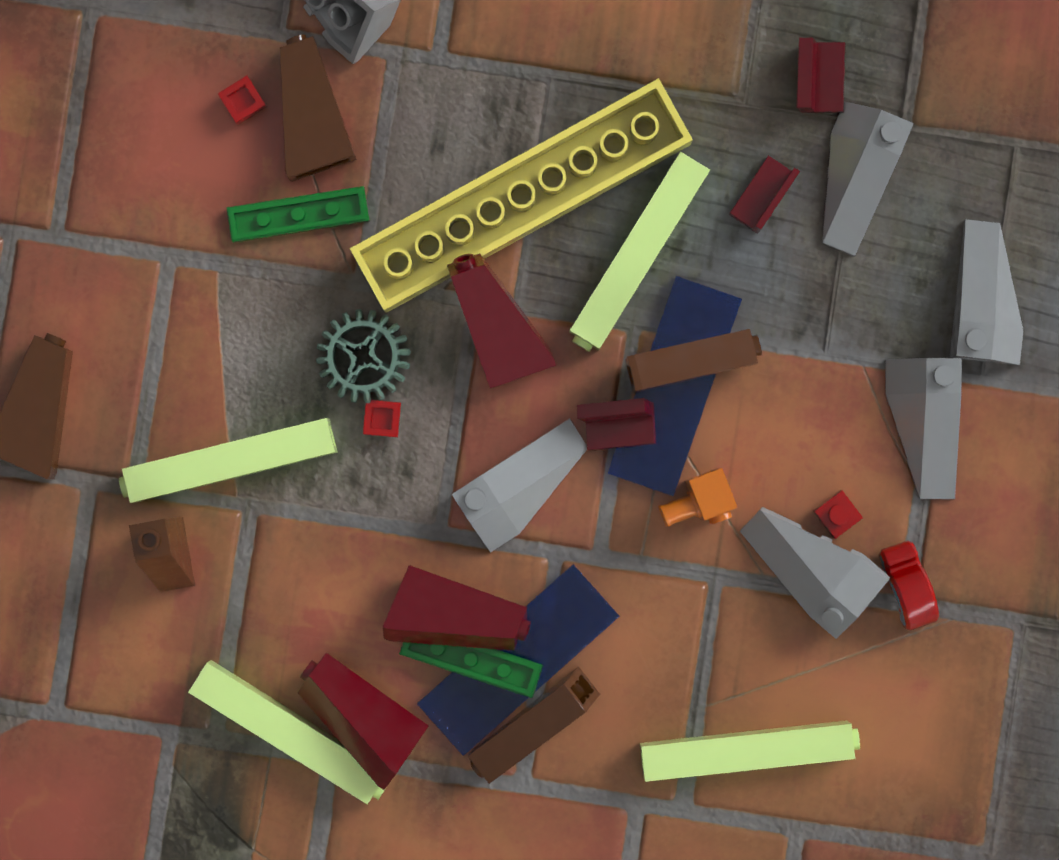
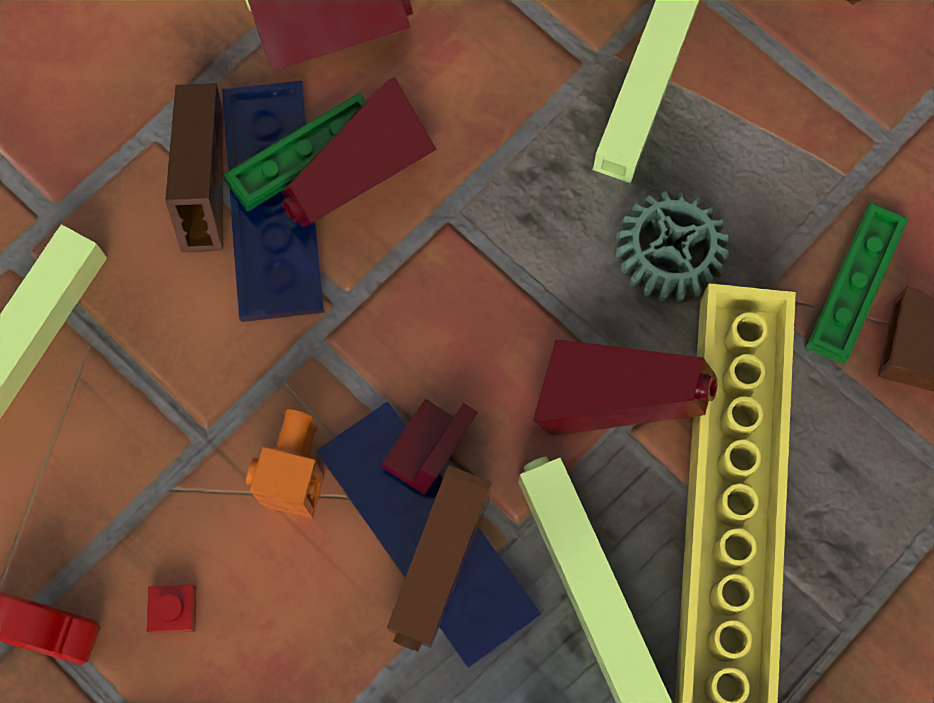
camera: 120 degrees right, 15 degrees down
red plate [363,400,402,438] -> none
light grey wedge [452,419,587,553] -> none
light grey wedge [740,507,890,639] -> none

